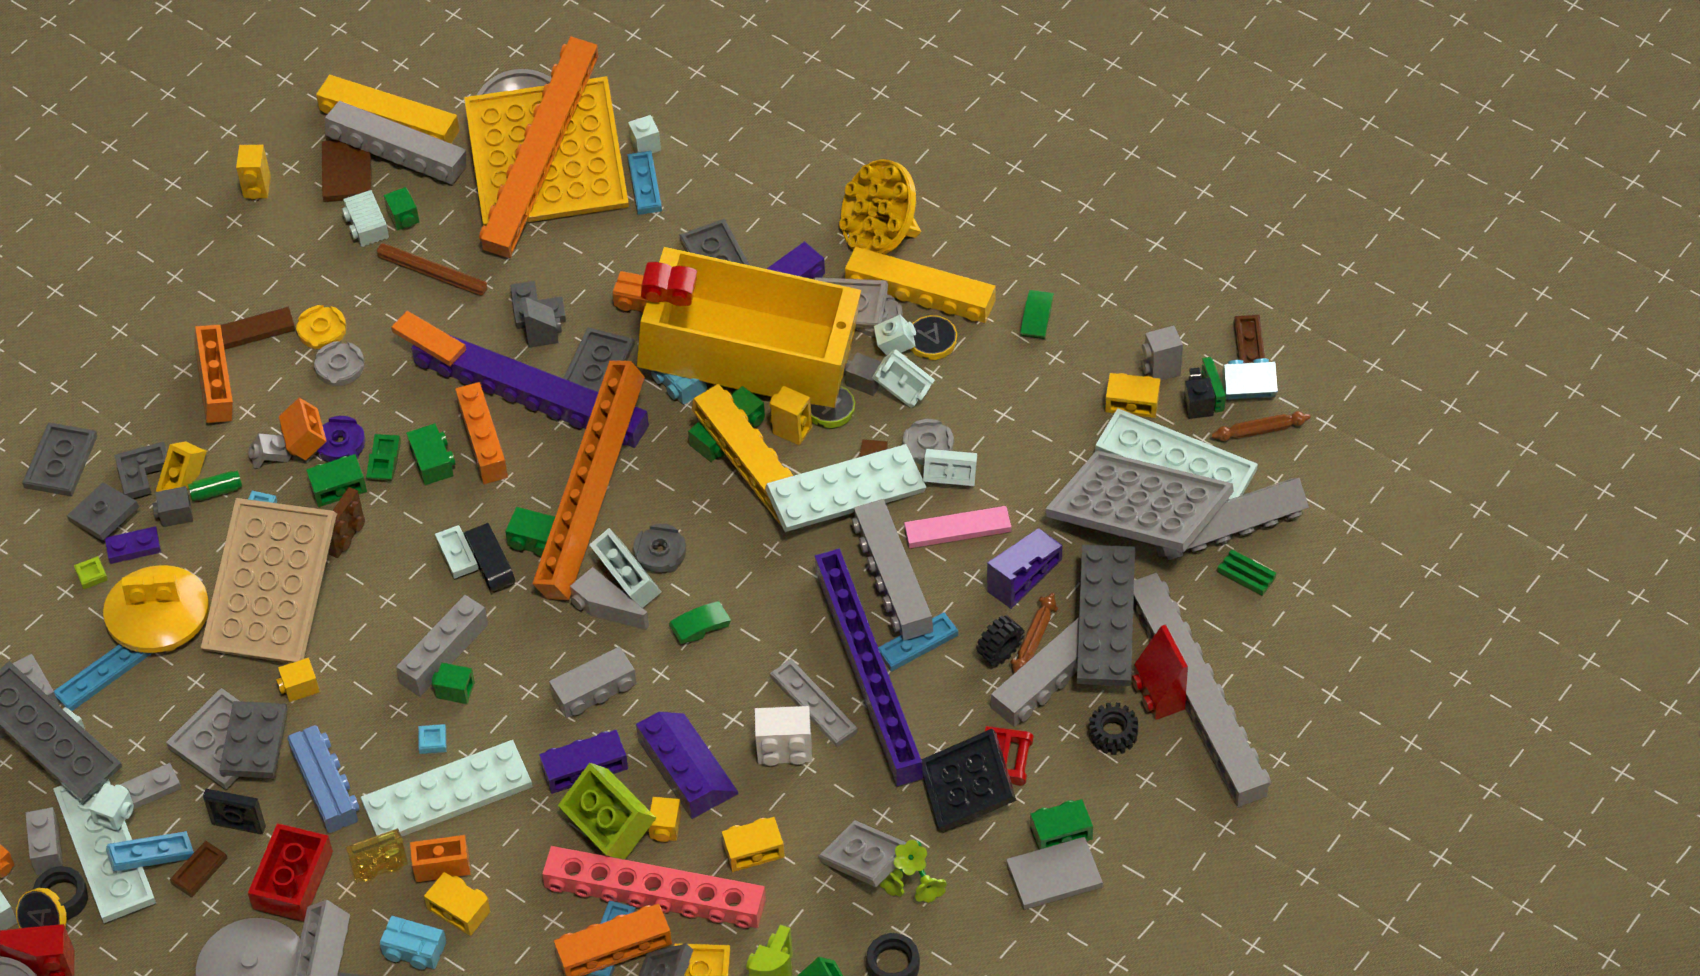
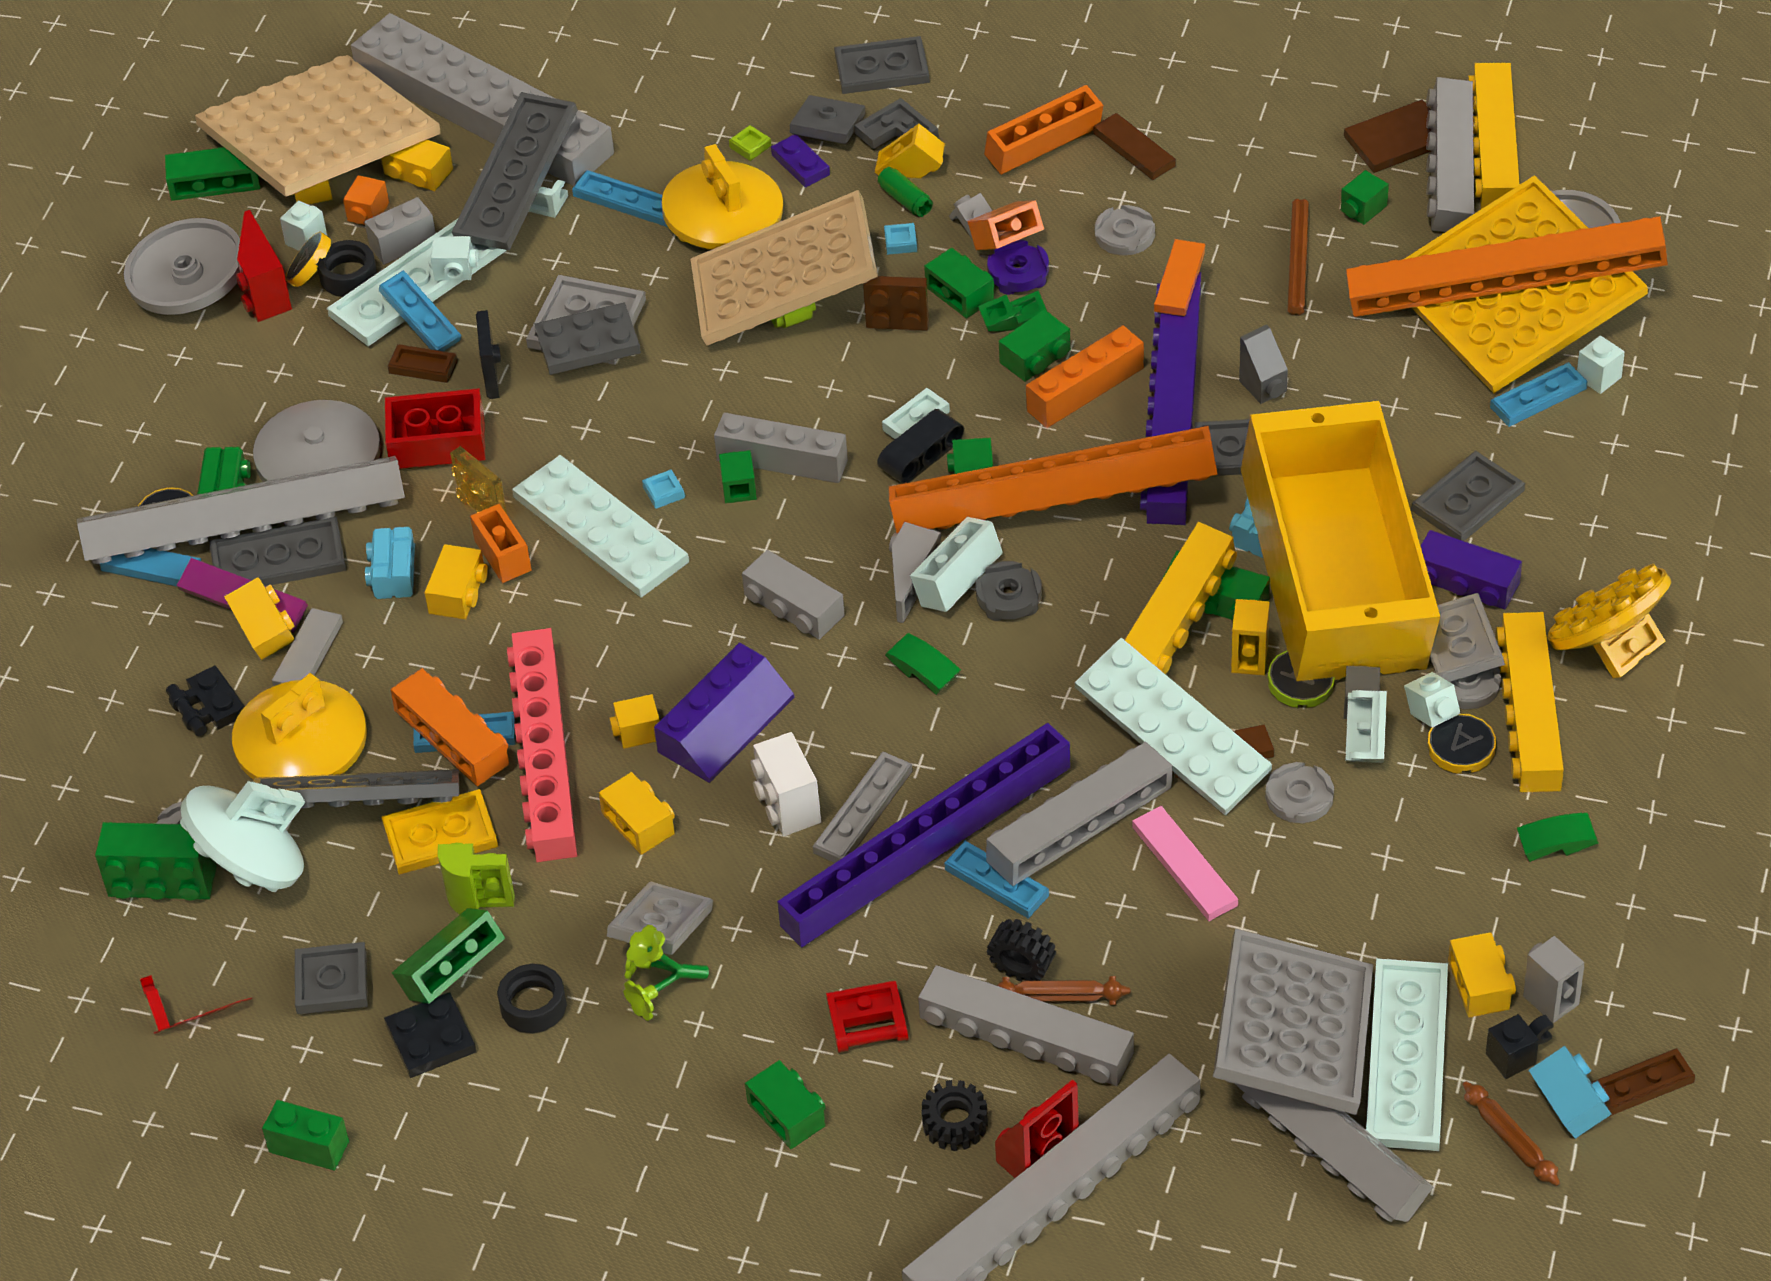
camera: 70 degrees right, 5 degrees down
light grey plate [120,763,181,810] -> none
dark grey brick [152,486,193,527] -> none
yellow brick [236,145,271,199] -> none
yellow brick [276,657,320,702] -> none
medium blue brick [287,725,360,833] -> none
yellow tile [296,305,346,349] -> none
light aqua brick [341,190,389,247] -> none
dark grey plate [510,281,566,329] -> none
dark purple brick [539,730,628,794] -> none
lime brick [558,763,656,860] -> none
red brick [641,262,697,306] -> none
black plate [921,729,1017,832] -> none
light aqua hinge [923,449,977,486] -> none
dark purple wedge [987,528,1063,609] -> none
light grey tile [1007,837,1103,910] -> none
dark grey plate [1077,545,1135,686] -> none
green tile [1201,357,1226,413] -> none
green tile [1217,549,1277,596] -> none

